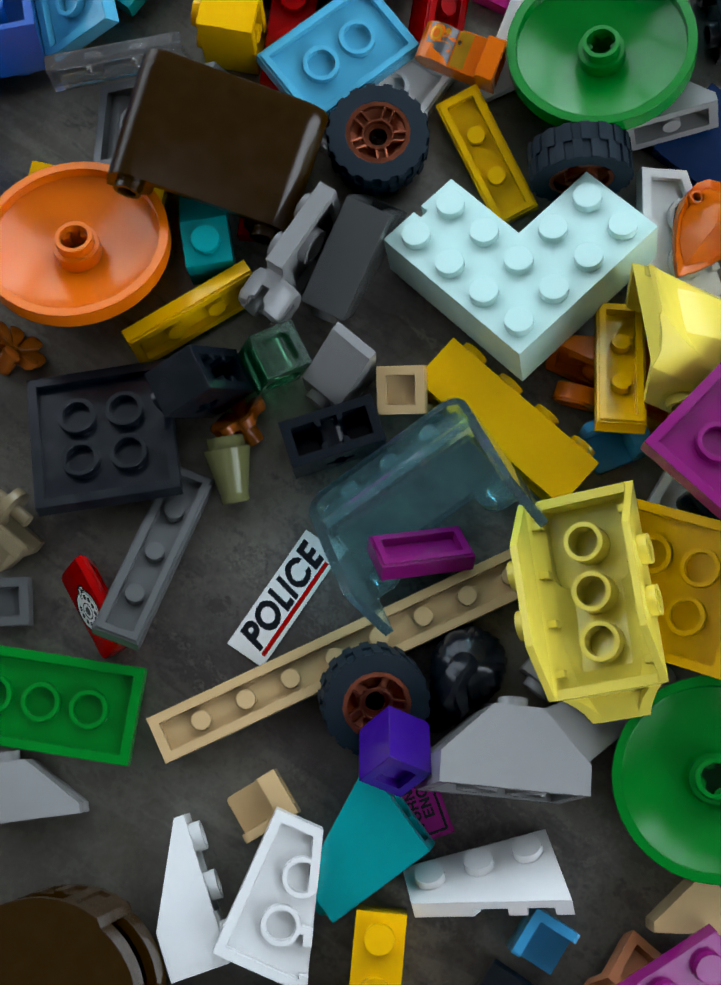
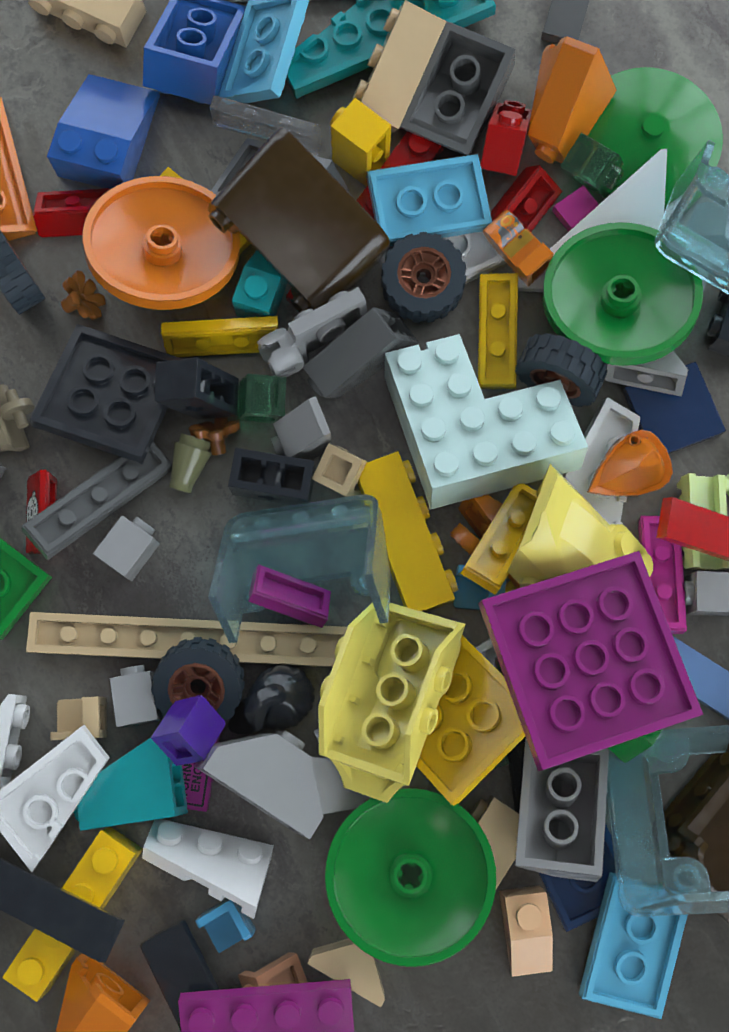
camera: 20 degrees right, 0 degrees up
sticker [227,530,341,666] -> none
none -> light grey brick [93,515,160,581]
none -> light grey brick [109,665,163,727]

